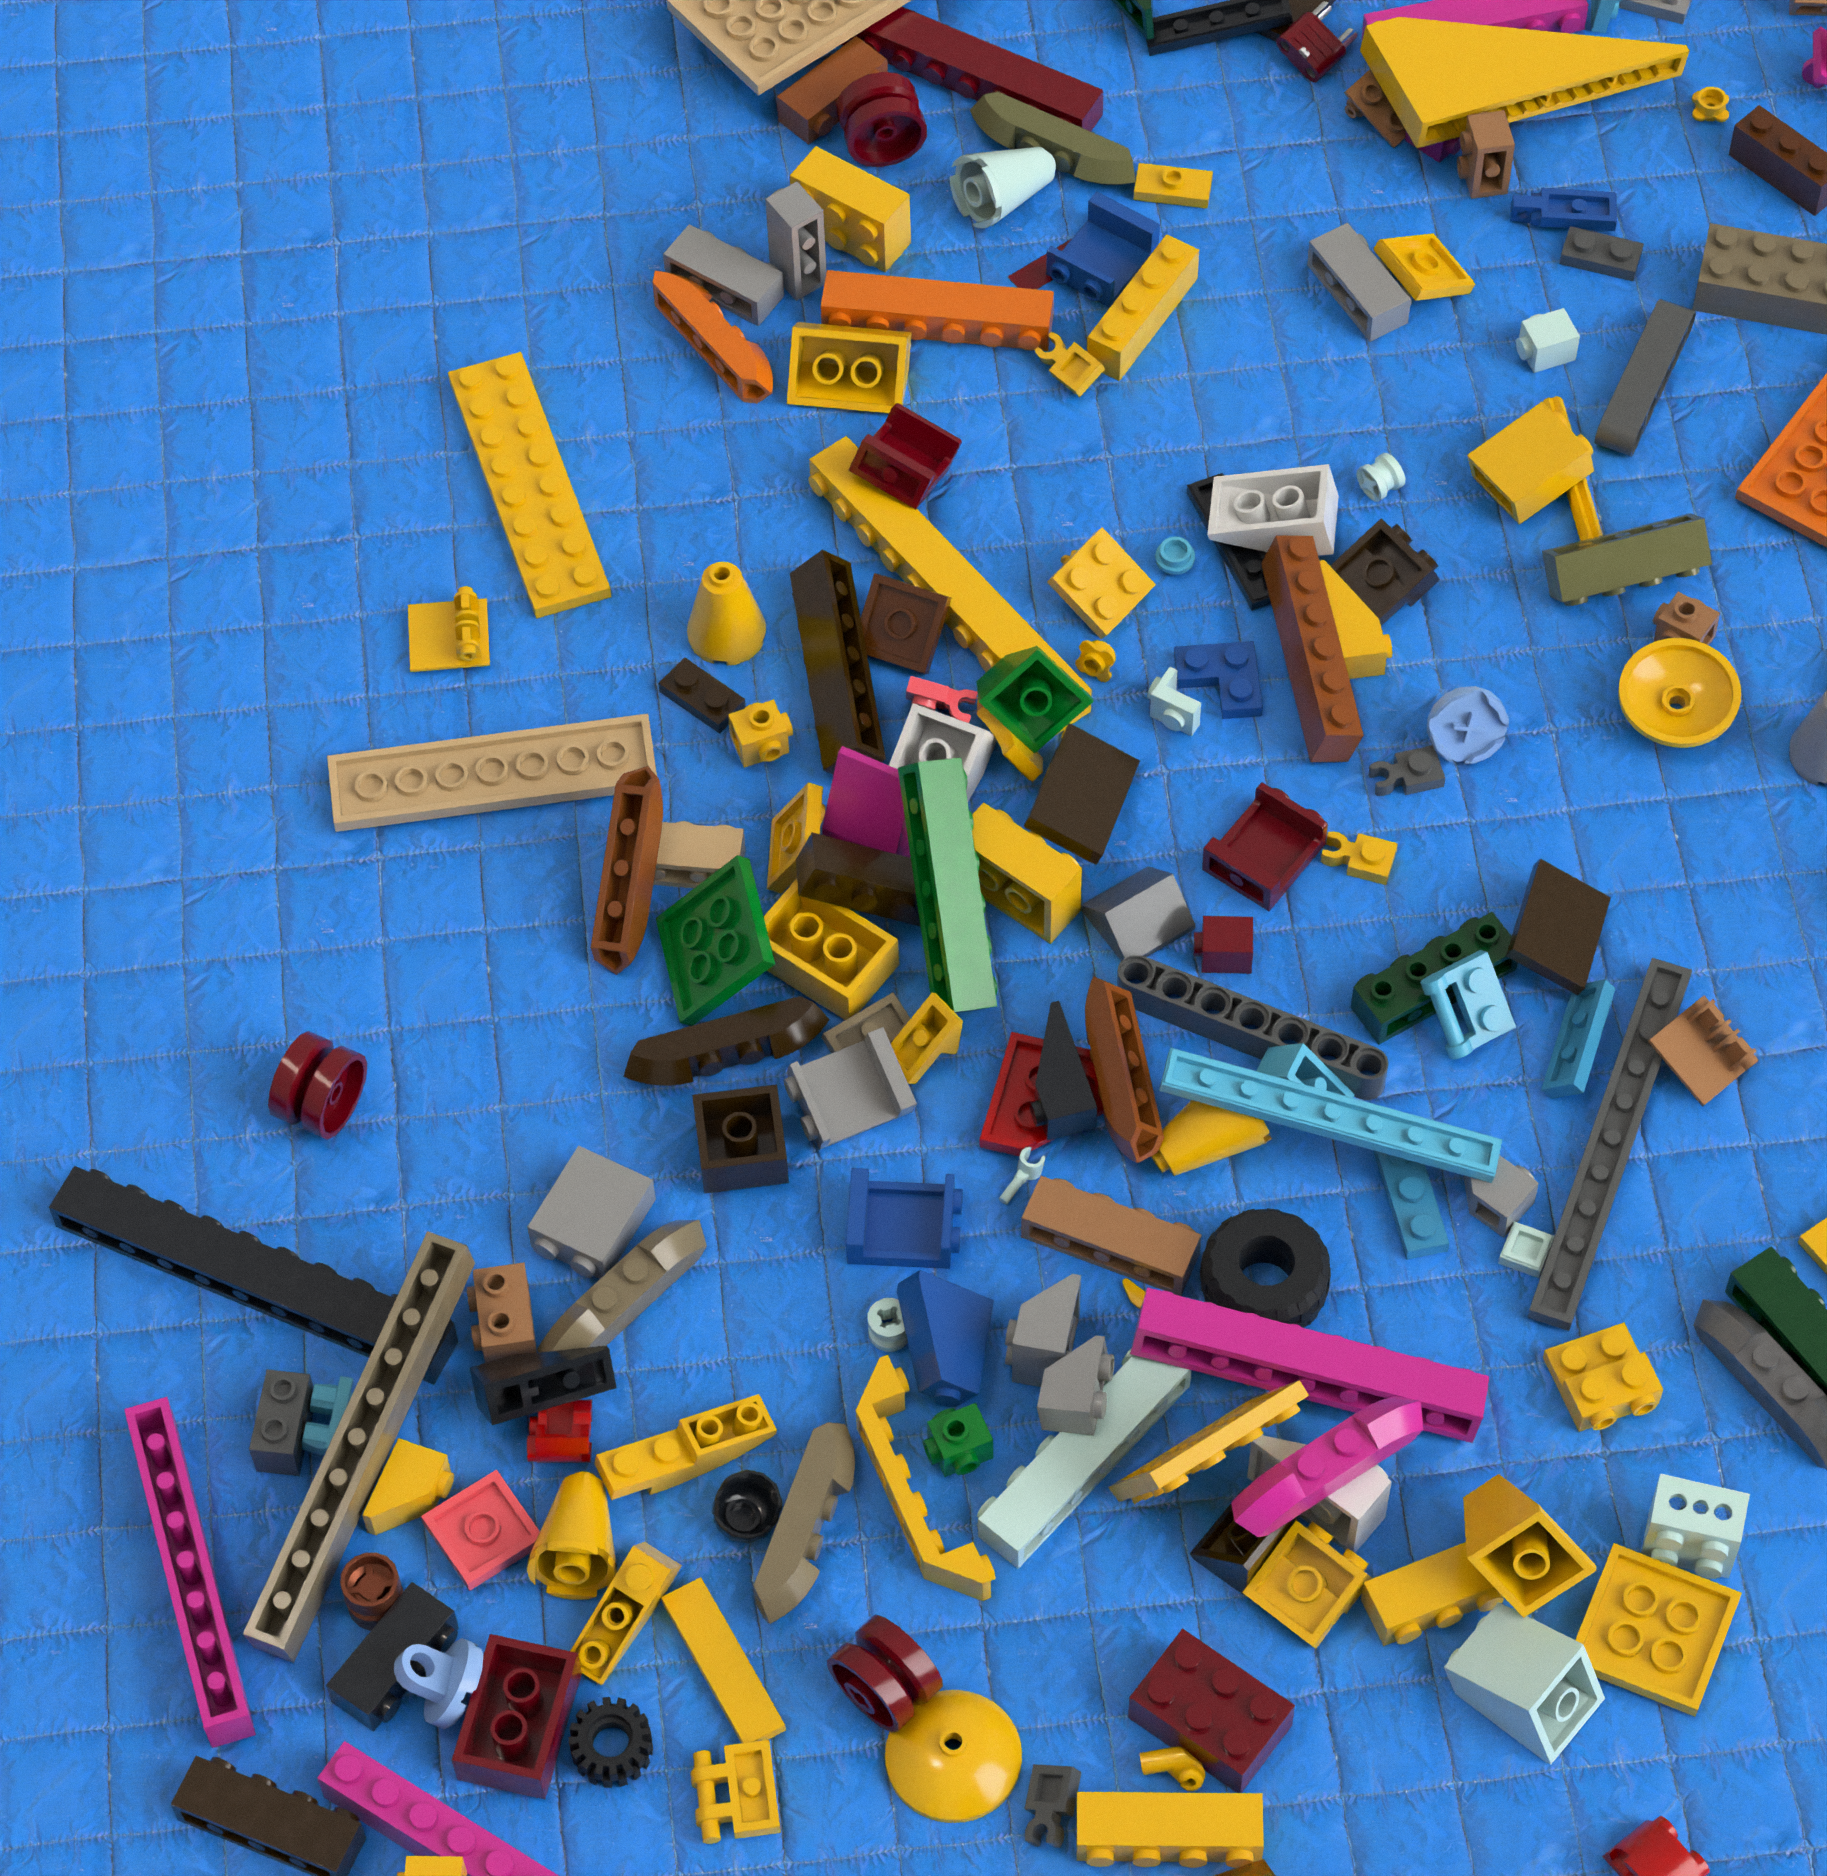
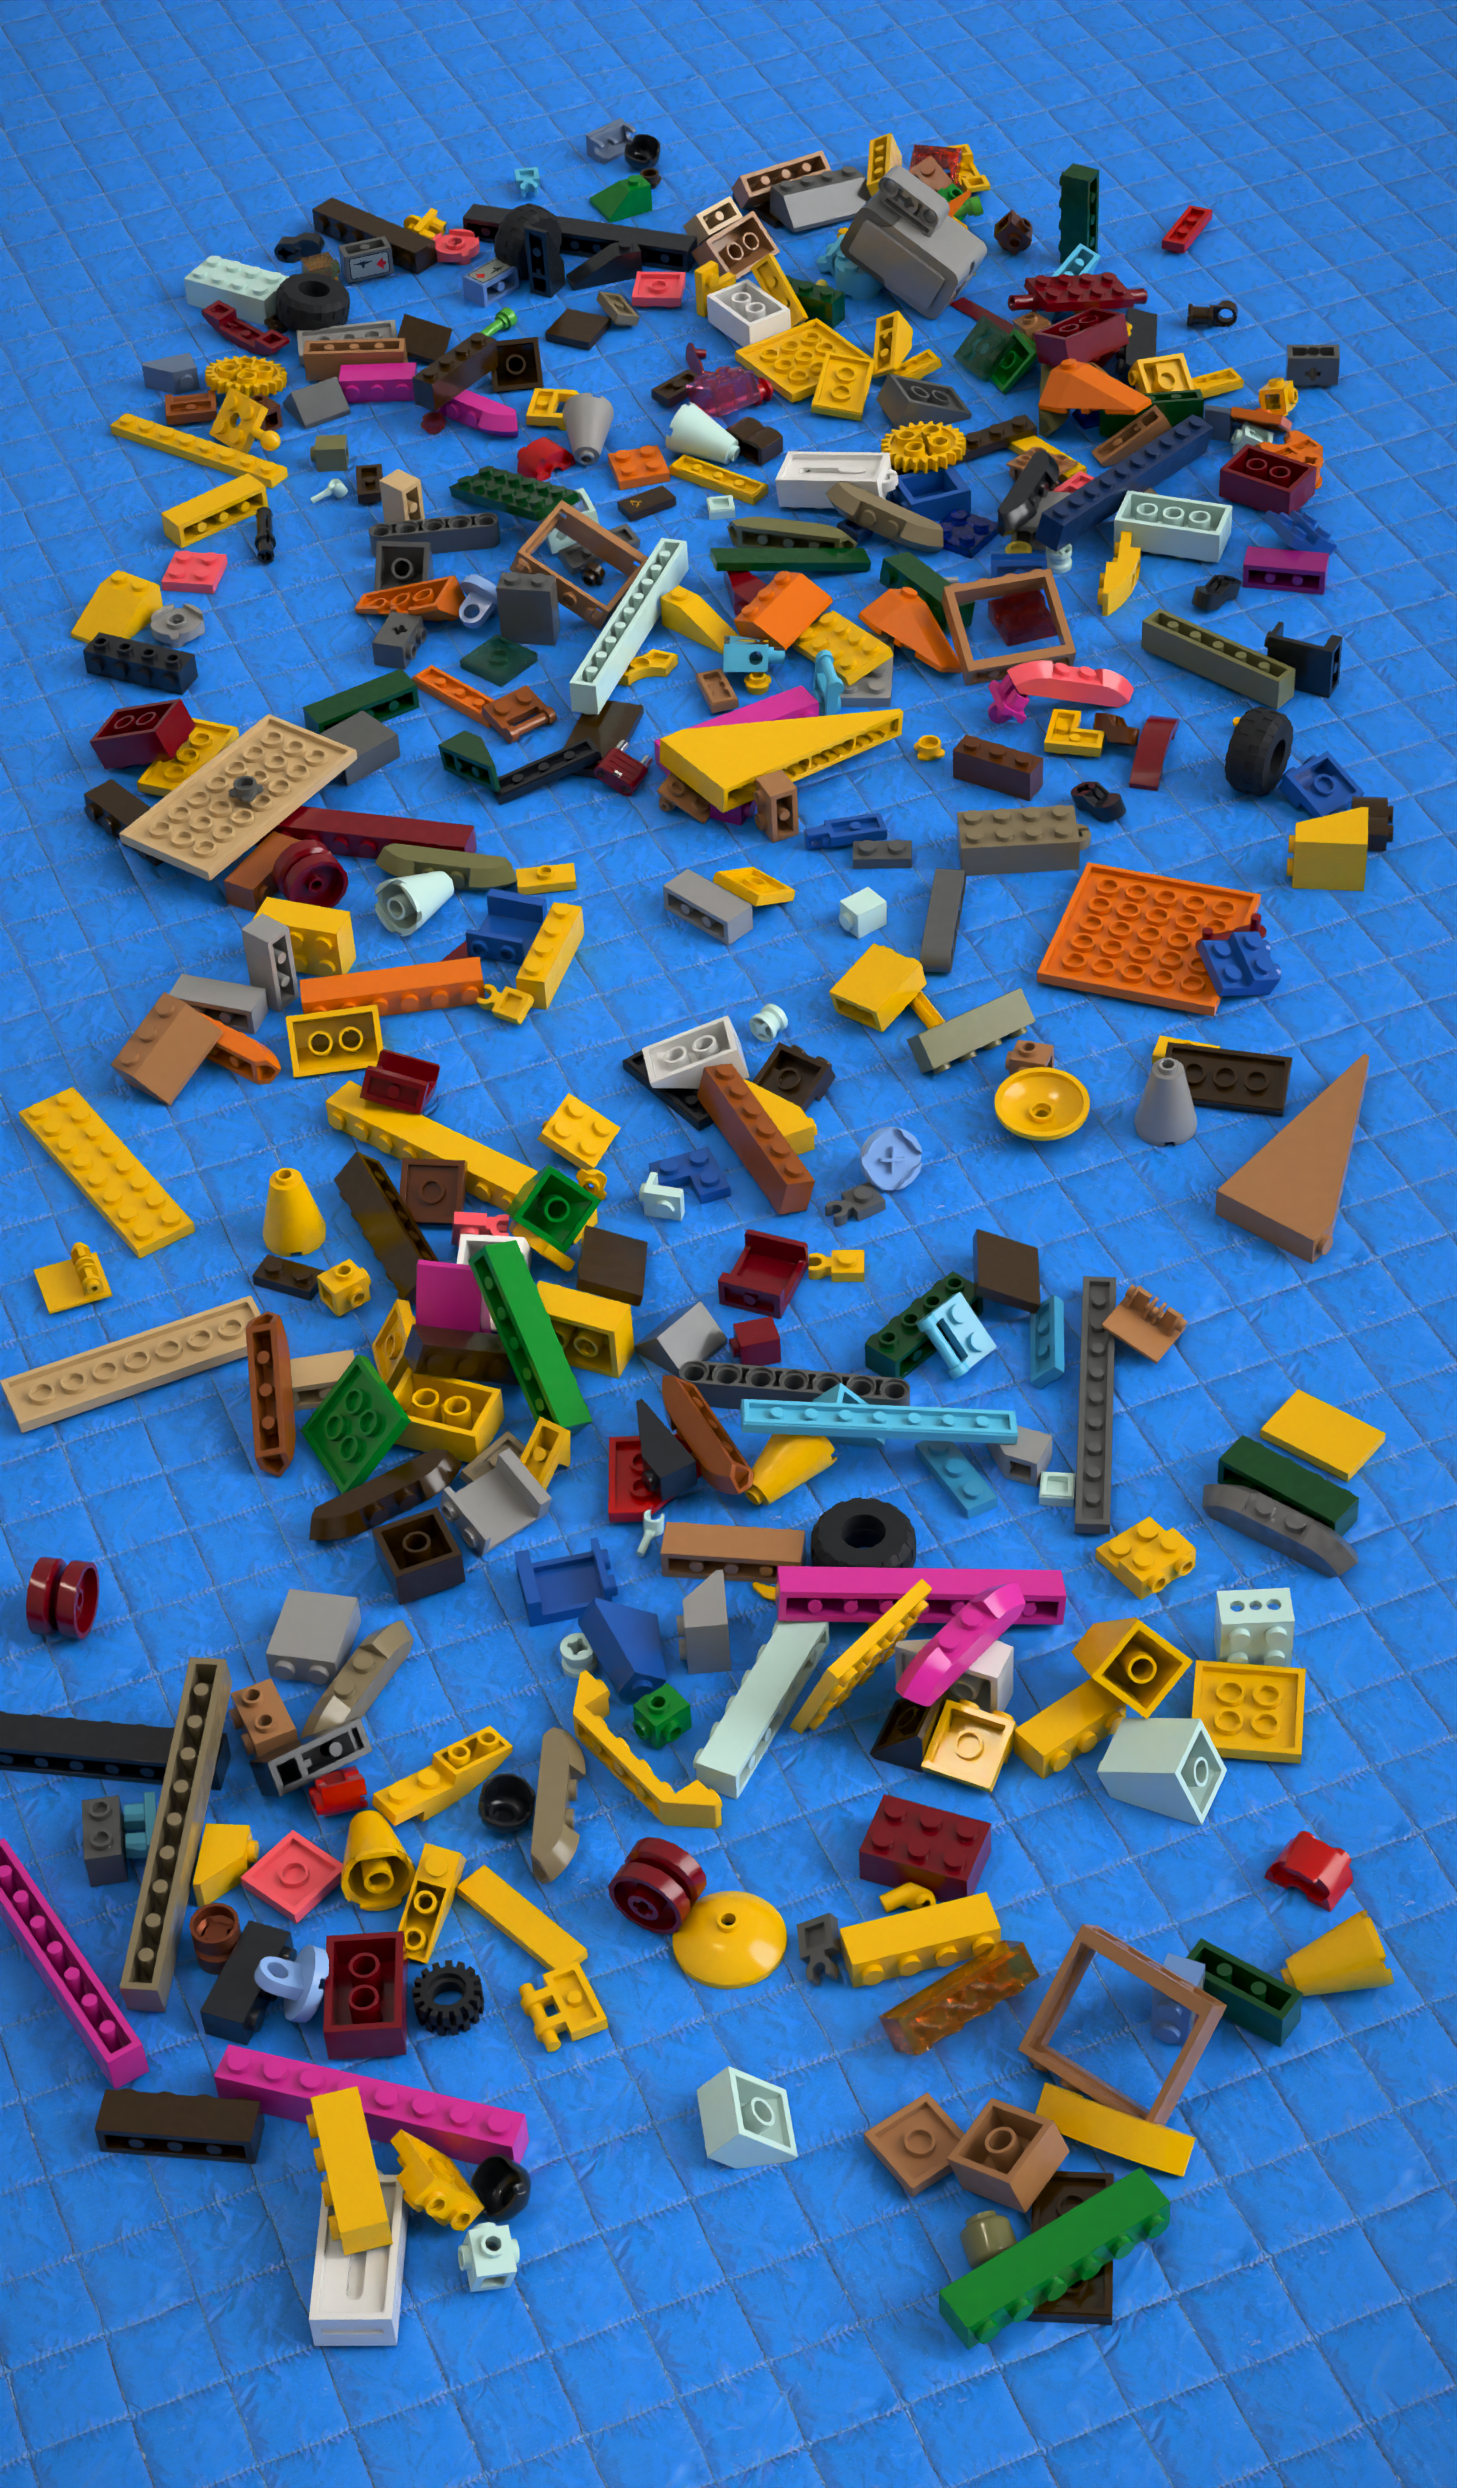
camera: 15 degrees left, 15 degrees down
light grey slope [1037,1336,1114,1435] -> none
medium azure plate [1155,537,1195,575] -> none
none -> medium nougat slope [111,992,223,1106]

